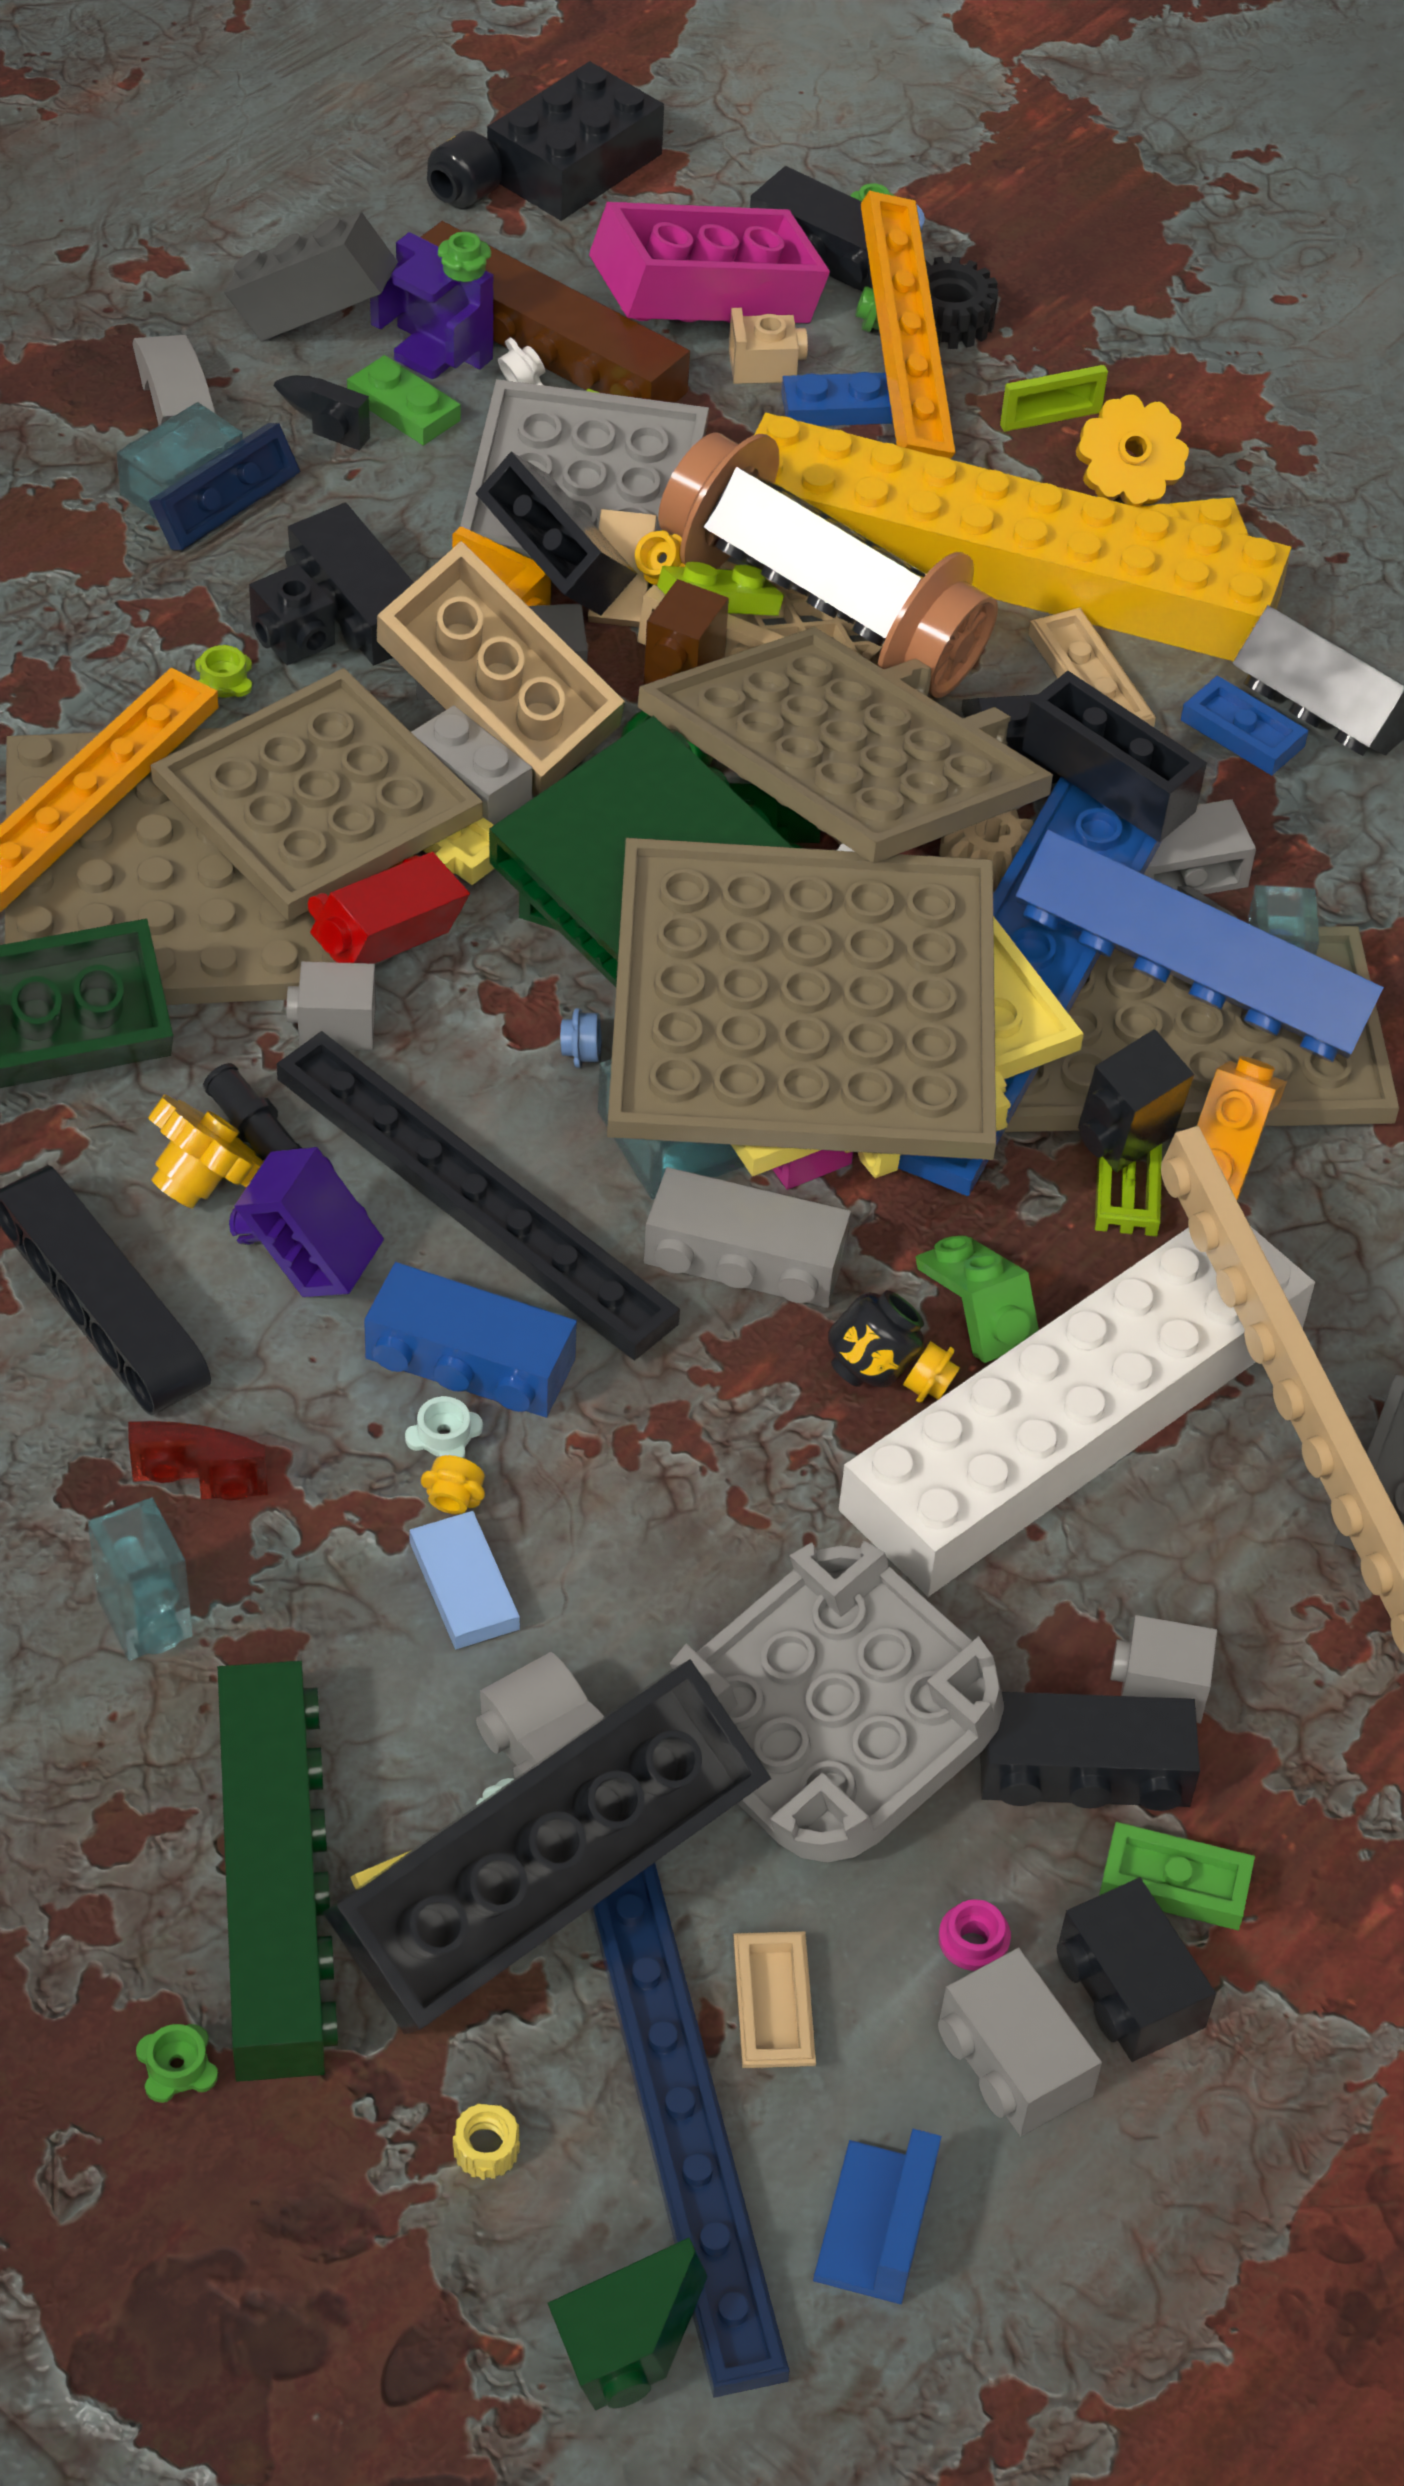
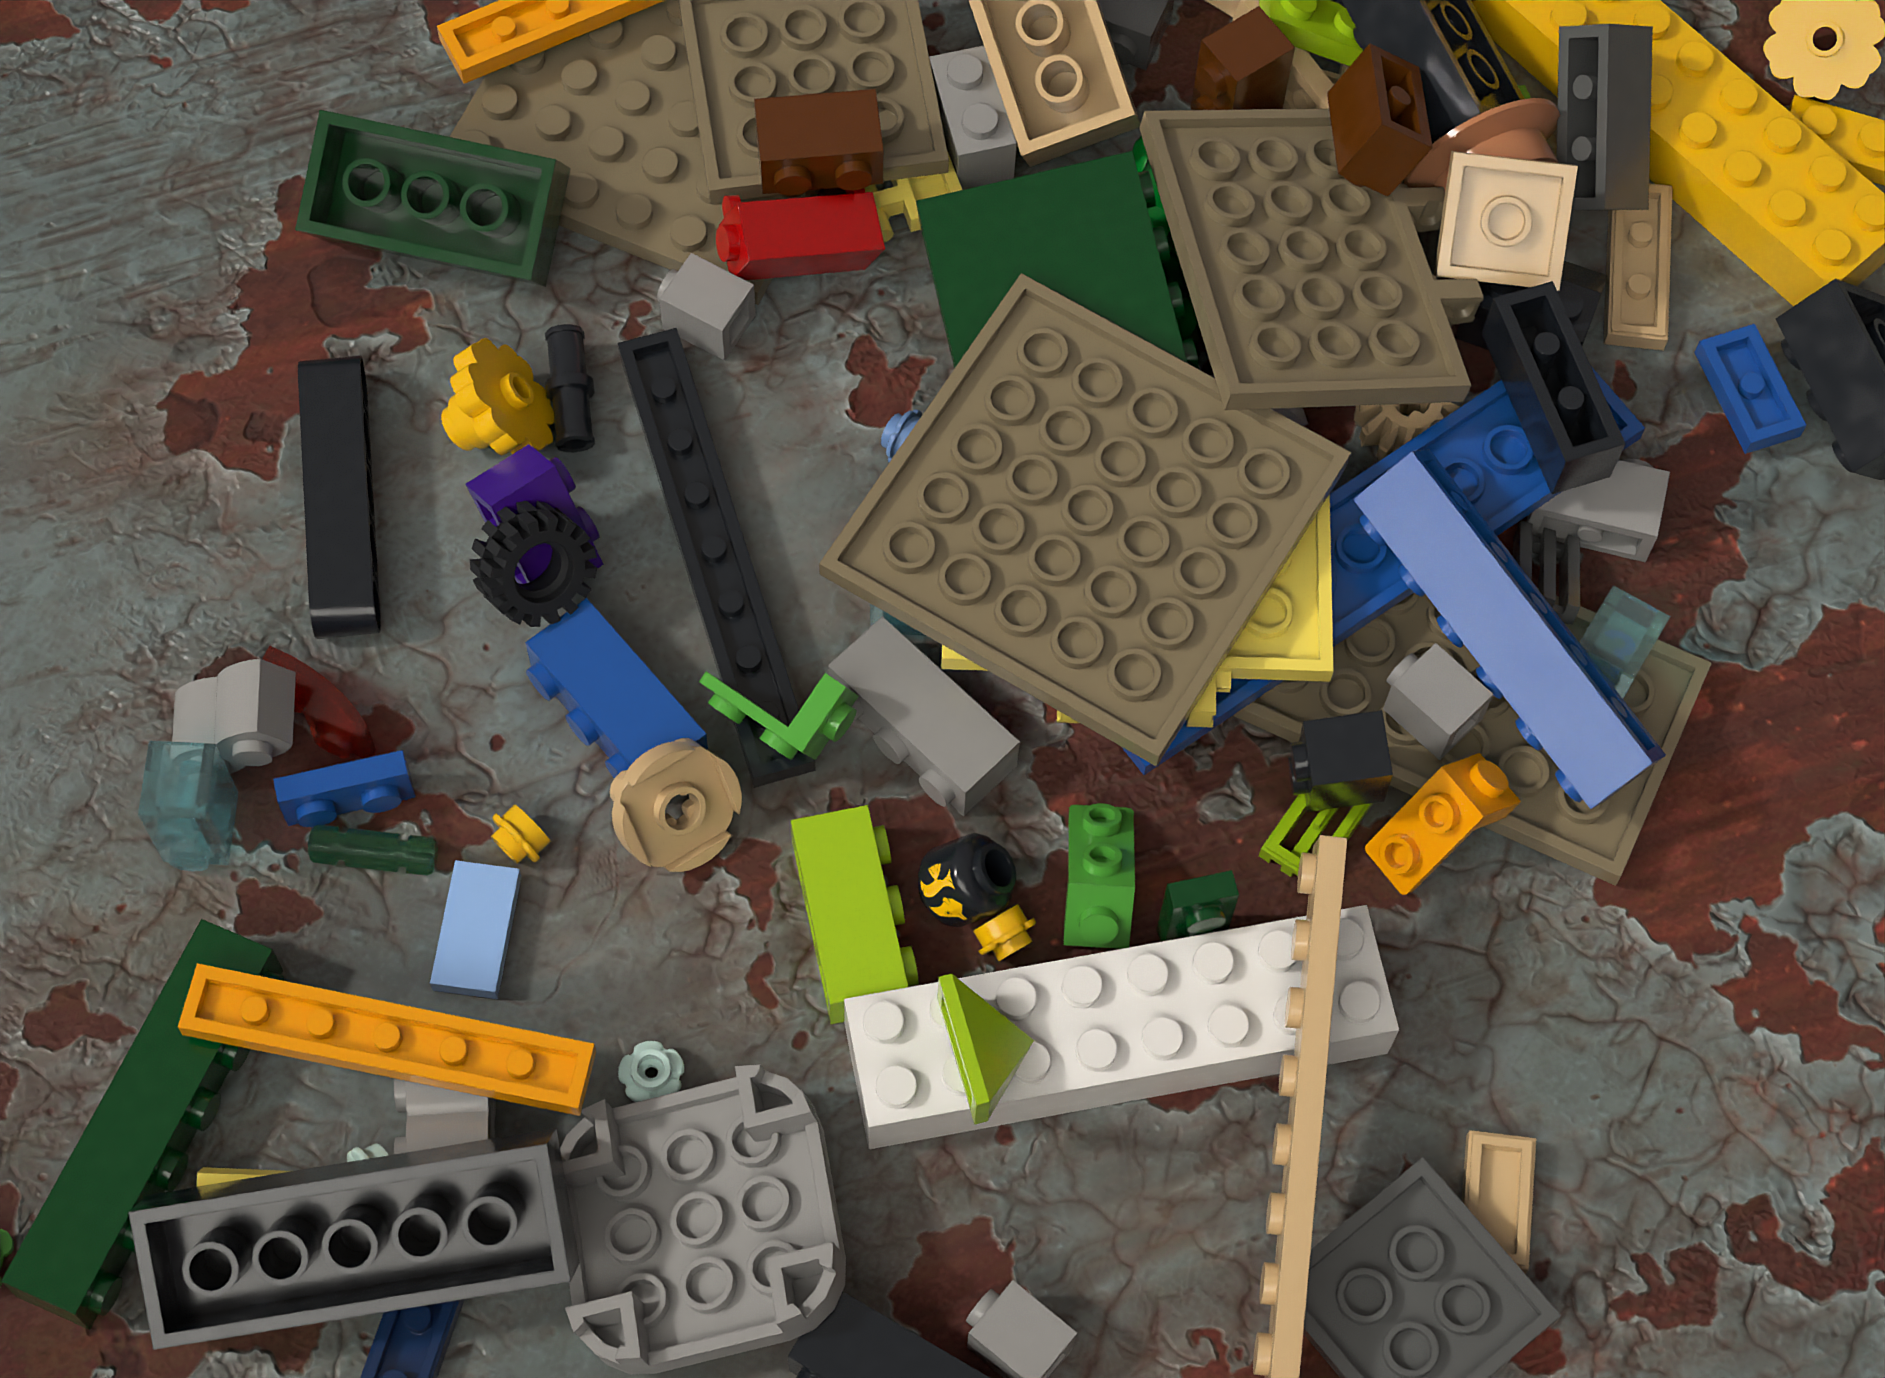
camera: 30 degrees right, 15 degrees up
light aqua plate [405,1396,483,1458] -> none
none -> light grey brick [171,659,296,783]
none -> light orange plate [178,963,596,1116]
none -> blue plate [273,750,415,827]
none -> clear green axle [308,825,438,876]
none -> black tyre [470,501,597,627]
none -> tan plate [610,738,742,872]
none -> light aqua plate [618,1041,685,1102]
none -> bright green bracket [699,671,859,760]
none -> reddish brown brick [754,89,884,196]
none -> lime brick [791,805,919,1024]
none -> lime slope [937,974,1034,1125]
none -> dark green plate [1156,870,1239,942]
none -> reddish brown brick [1327,43,1433,197]
none -> light grey brick [1383,643,1493,760]
none -> tan plate [1434,151,1578,291]
none -> dark grey brick [1557,24,1653,211]

